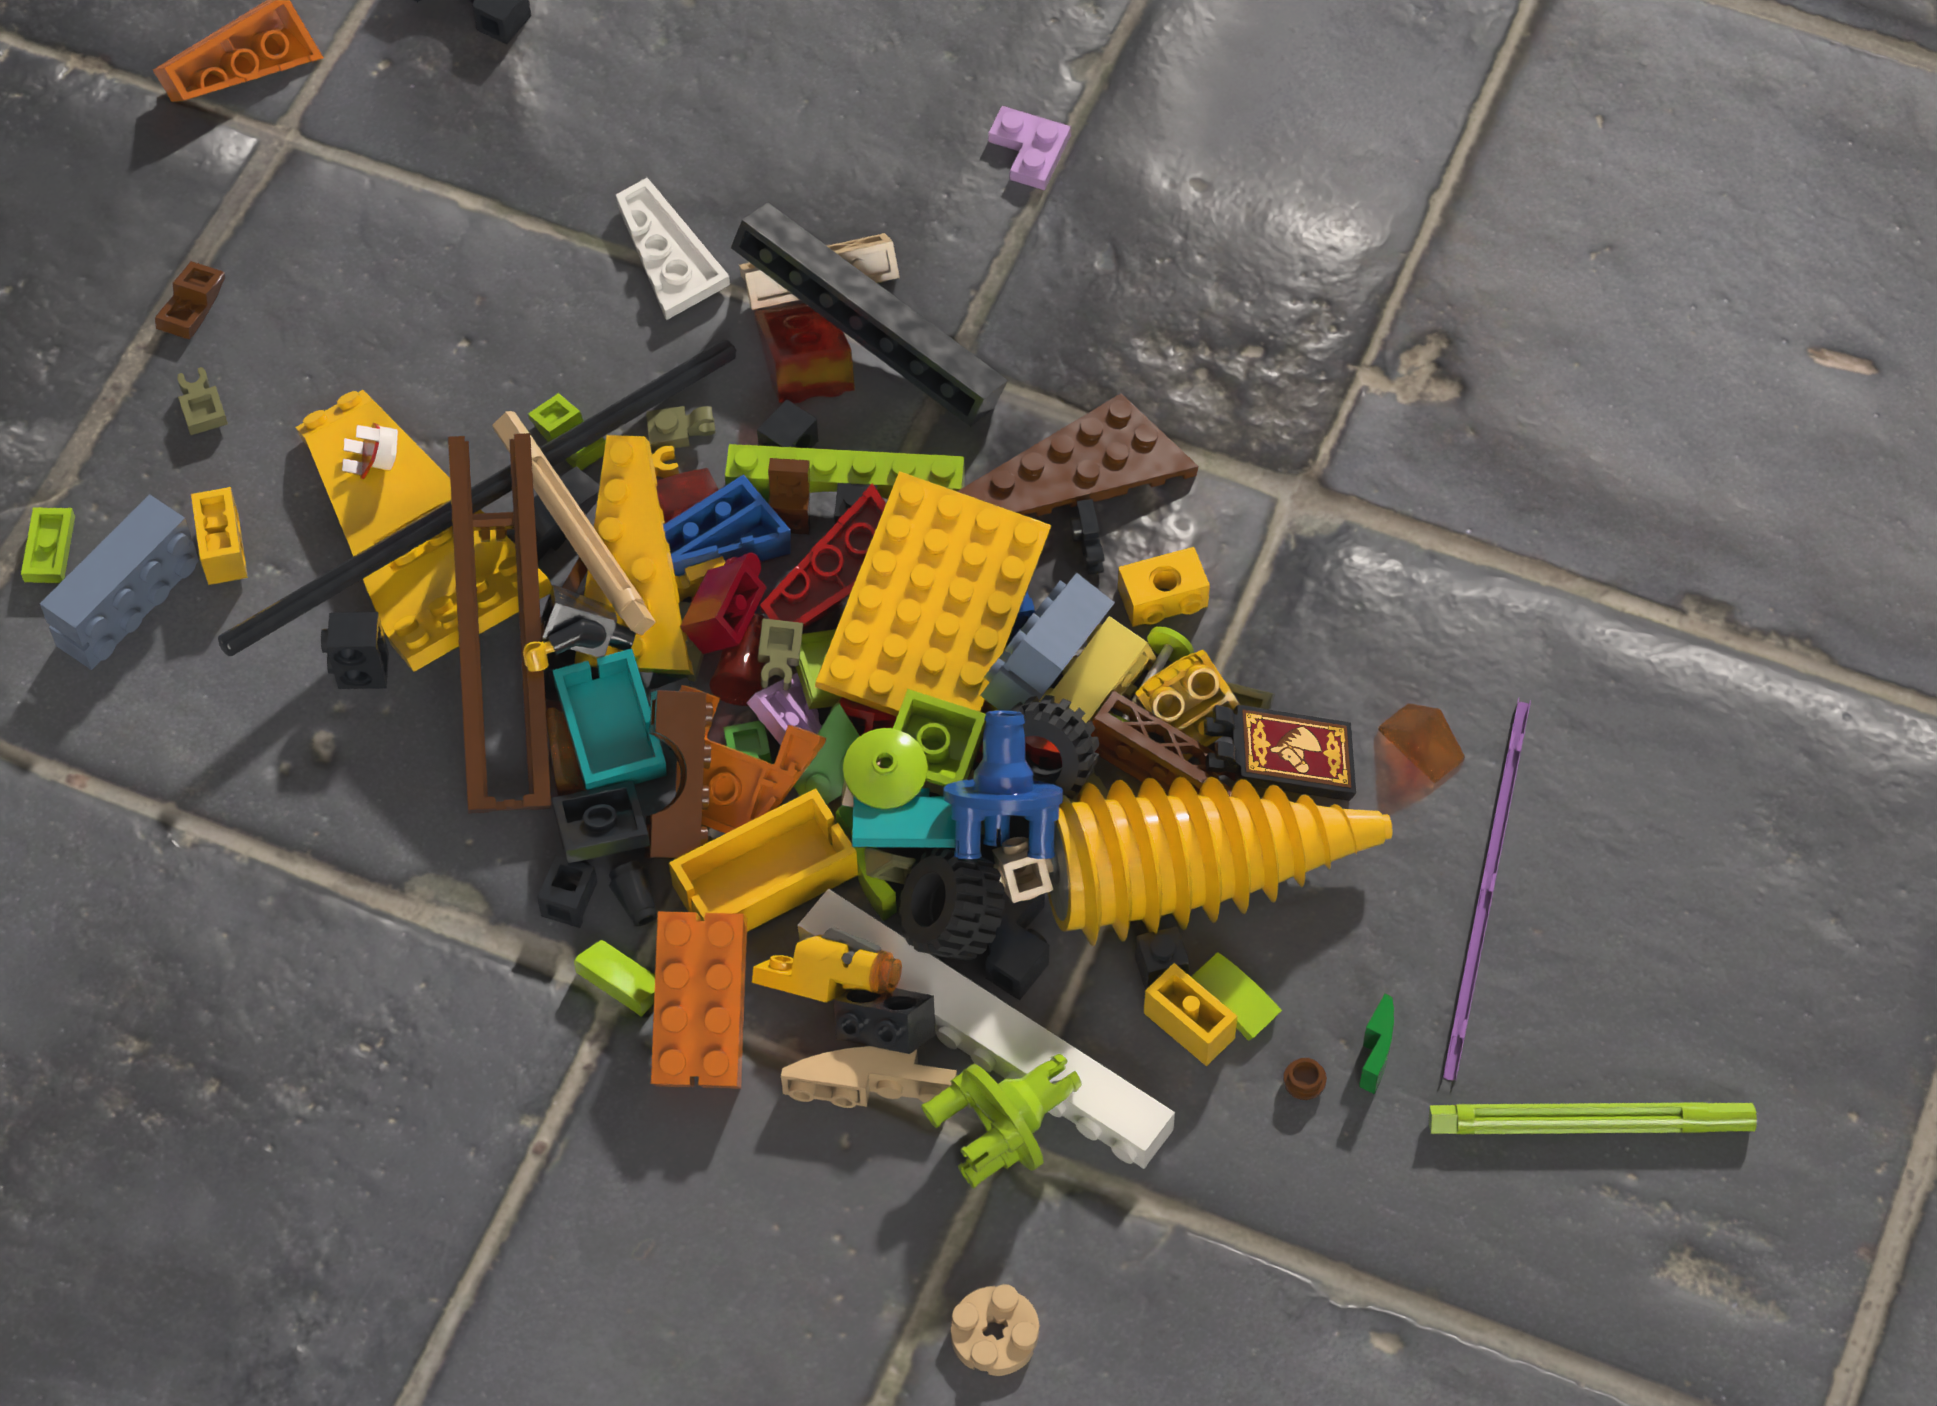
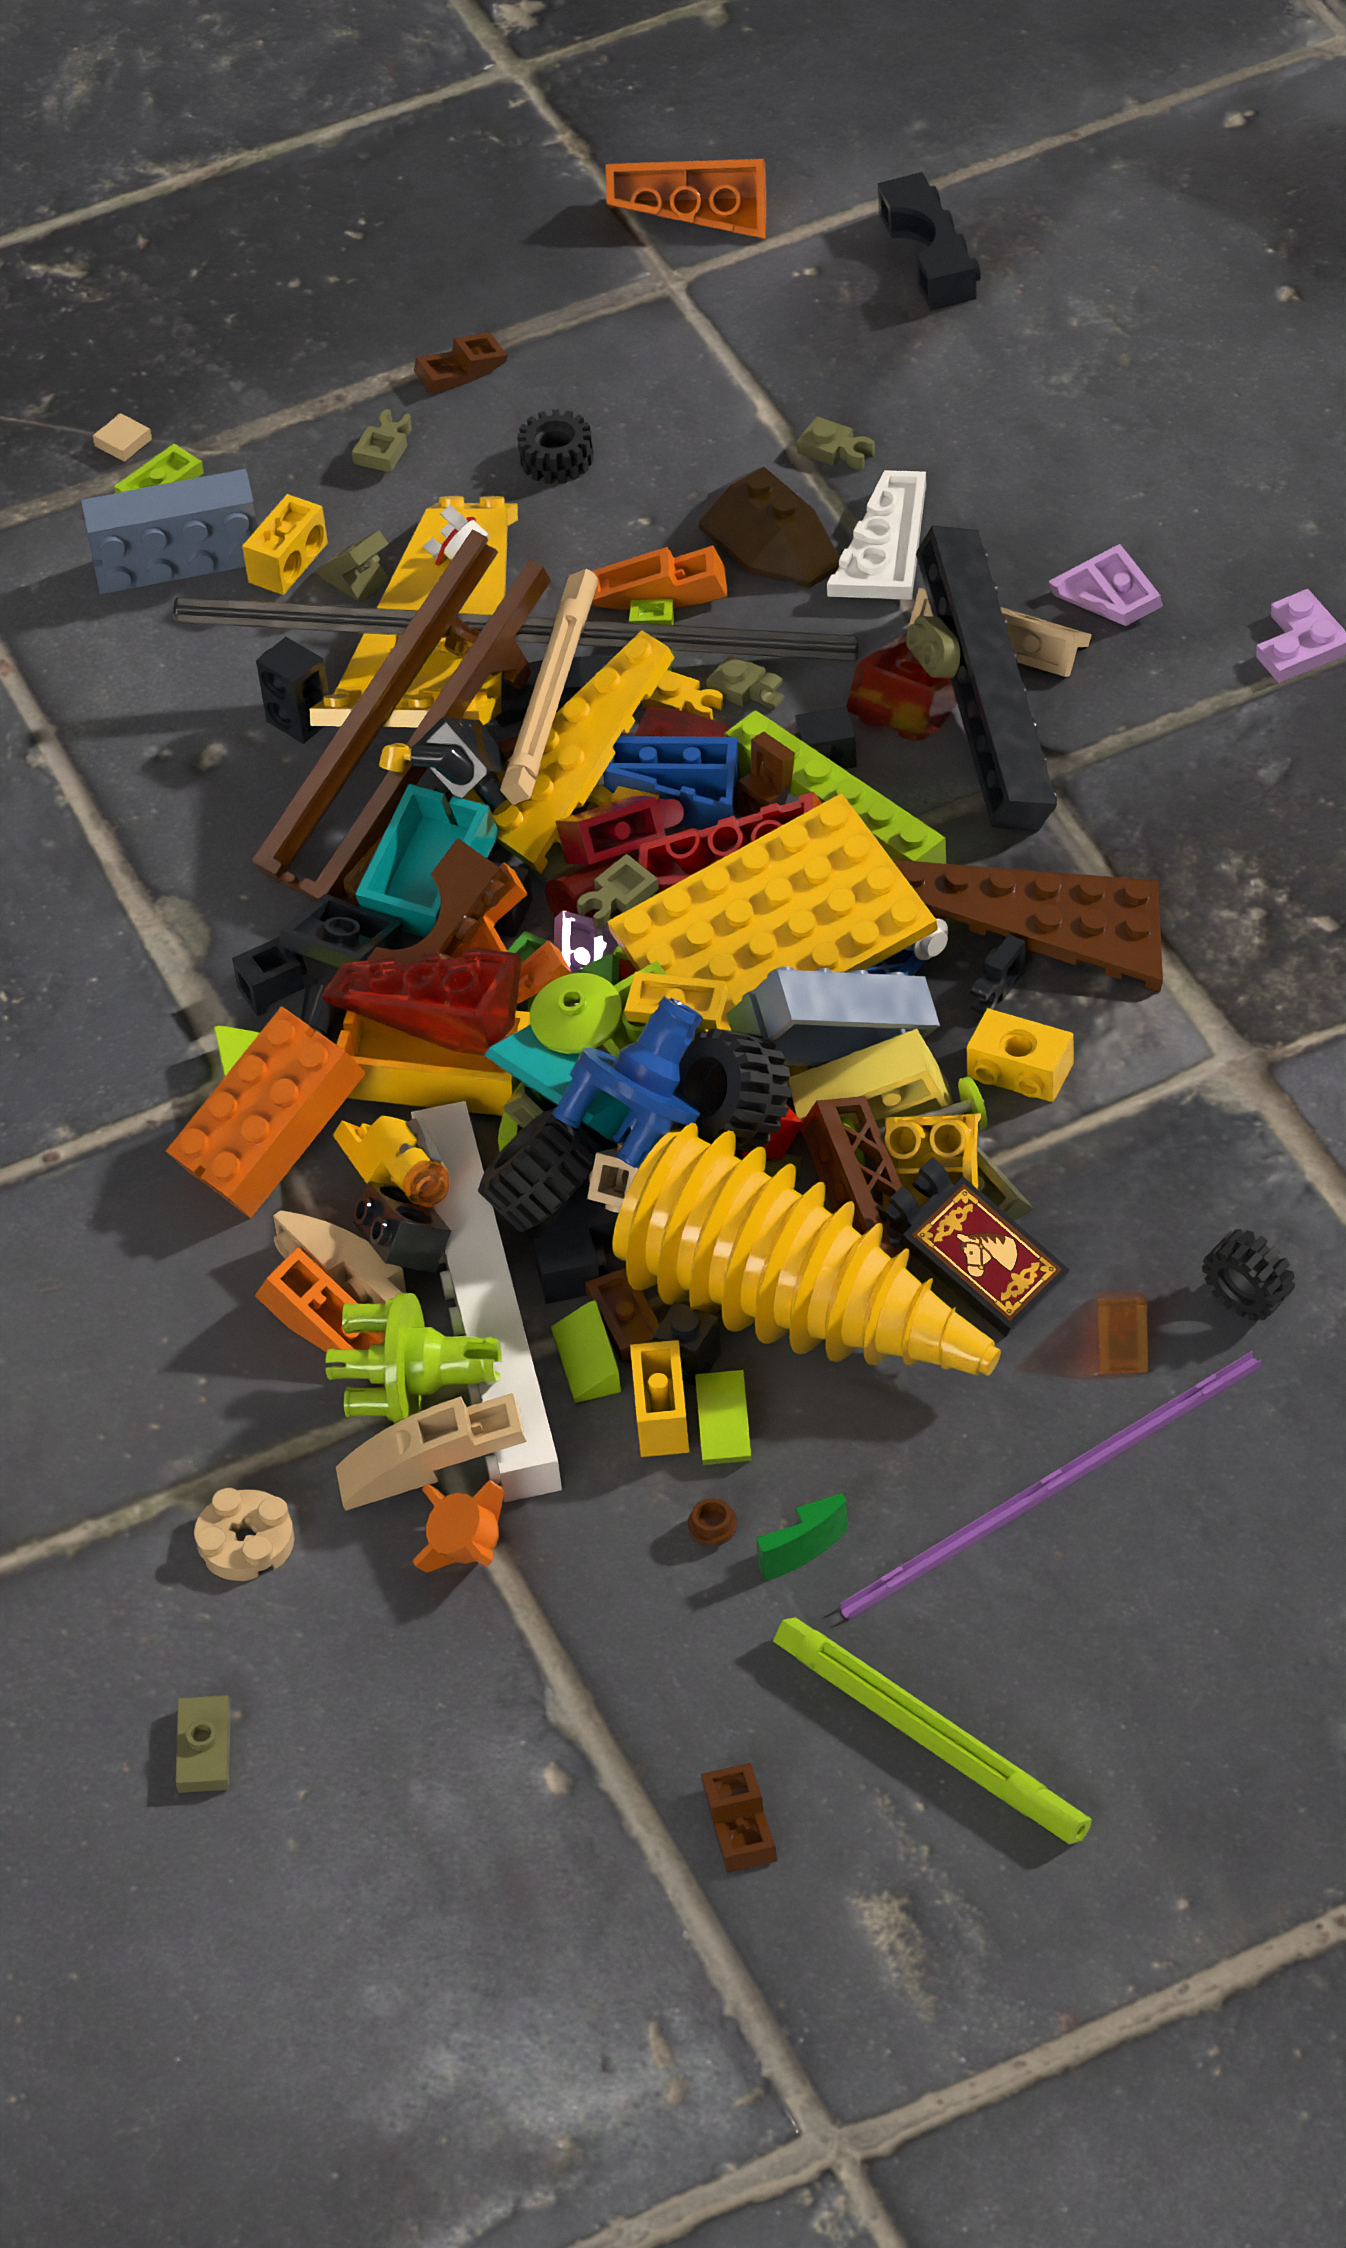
camera: 45 degrees right, 10 degrees down
none -> orange slope [255,1247,385,1380]
none -> olive slope [315,530,389,601]
none -> clear red wedge [322,948,522,1056]
none -> tan slope [336,1393,527,1511]
none -> orange piece [412,1480,505,1573]
none -> black tyre [517,409,594,484]
none -> lime slope [551,1300,621,1404]
none -> reddish brown plate [585,1267,660,1362]
none -> orange slope [592,546,727,610]
none -> yellow plate [624,972,728,1030]
none -> dark brown wedge [699,467,840,588]
none -> reddish brown slope [701,1763,777,1873]
none -> olive plate [797,416,875,470]
none -> olive plate [906,616,960,679]
none -> lavender wing [1049,544,1163,626]
none -> black tyre [1202,1229,1295,1321]

